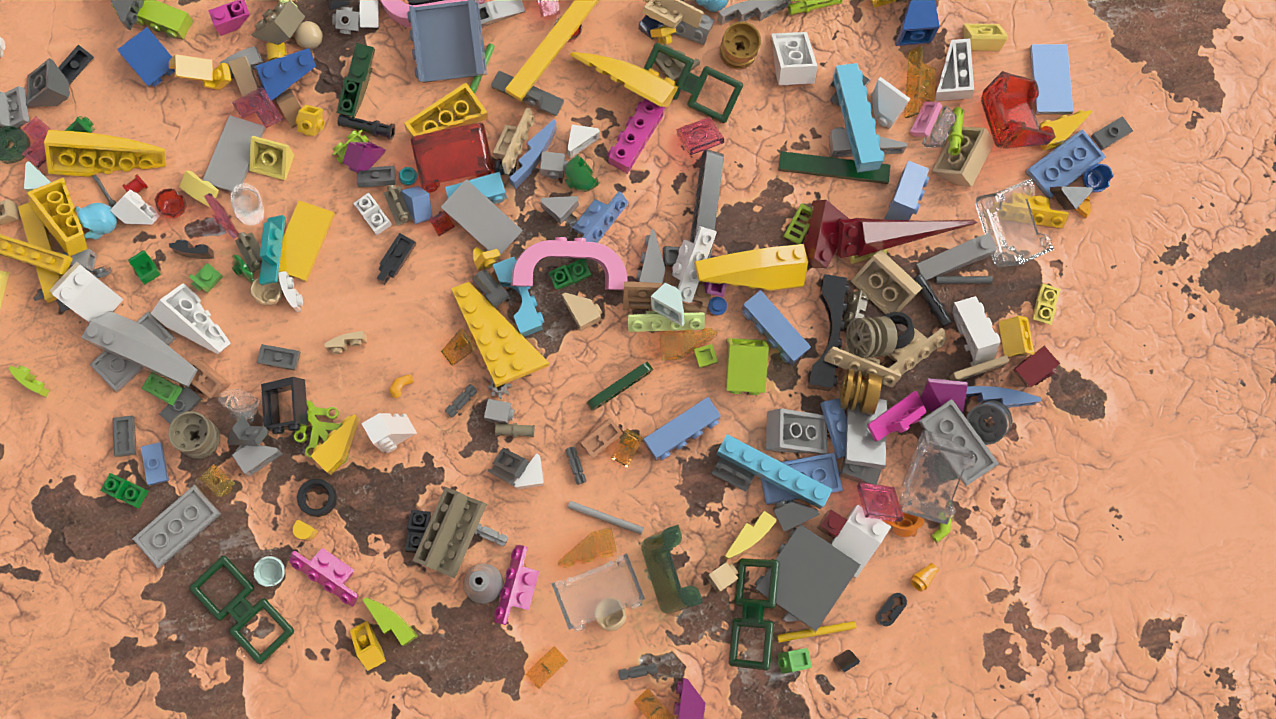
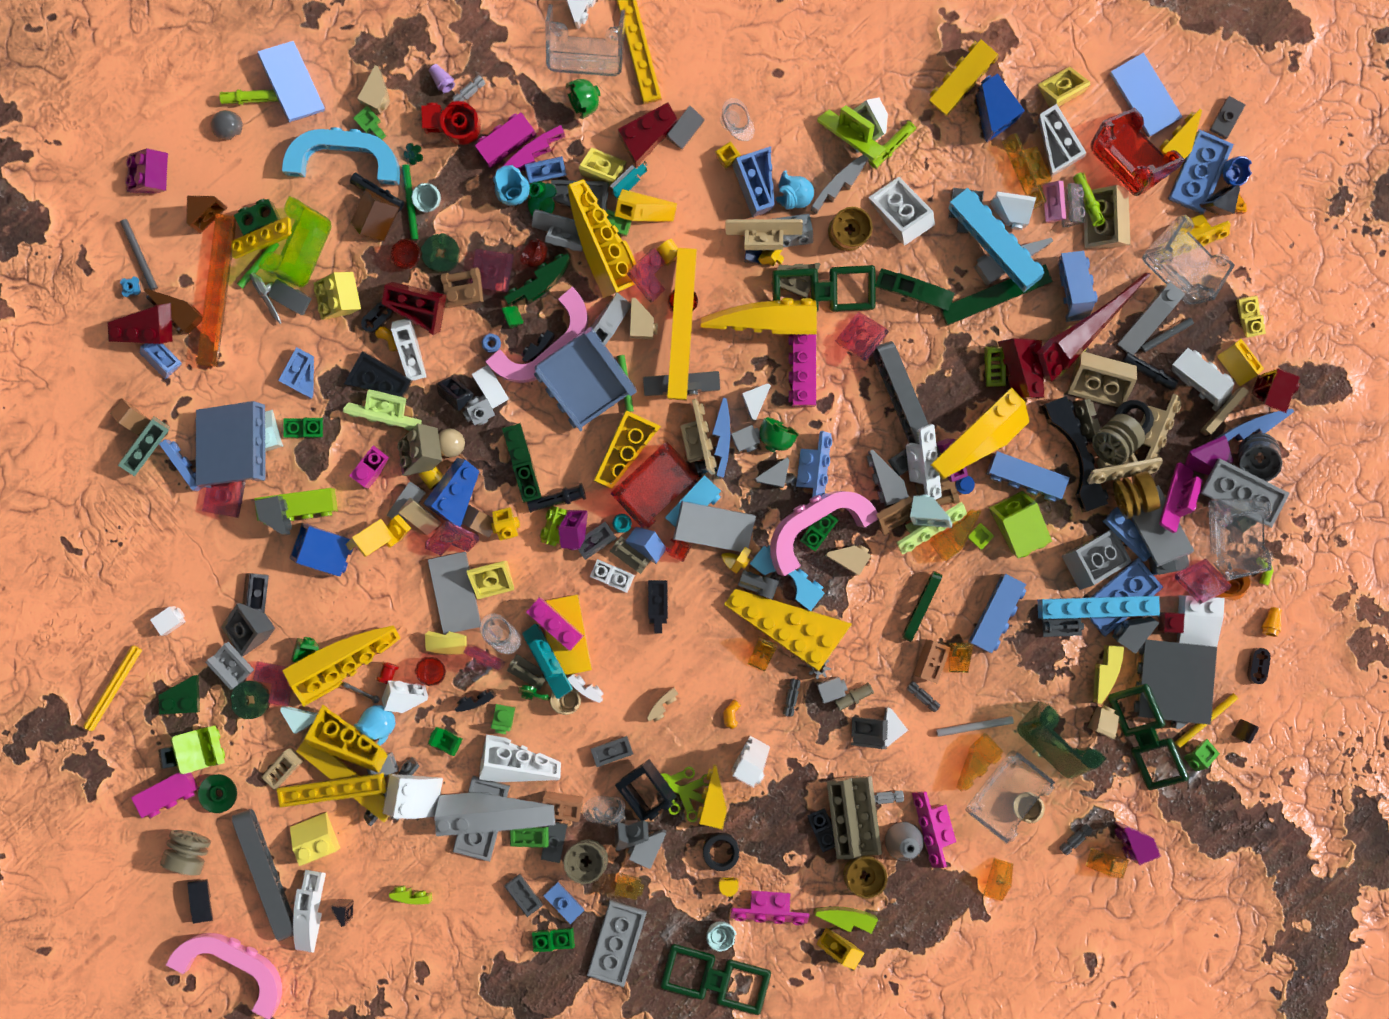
camera: 25 degrees left, 10 degrees up
none -> dark pink brick [526,597,584,651]
none -> tan slope [630,298,658,339]
none -> pearl gold wheel [843,856,888,899]
none -> dark green slope [876,268,955,312]

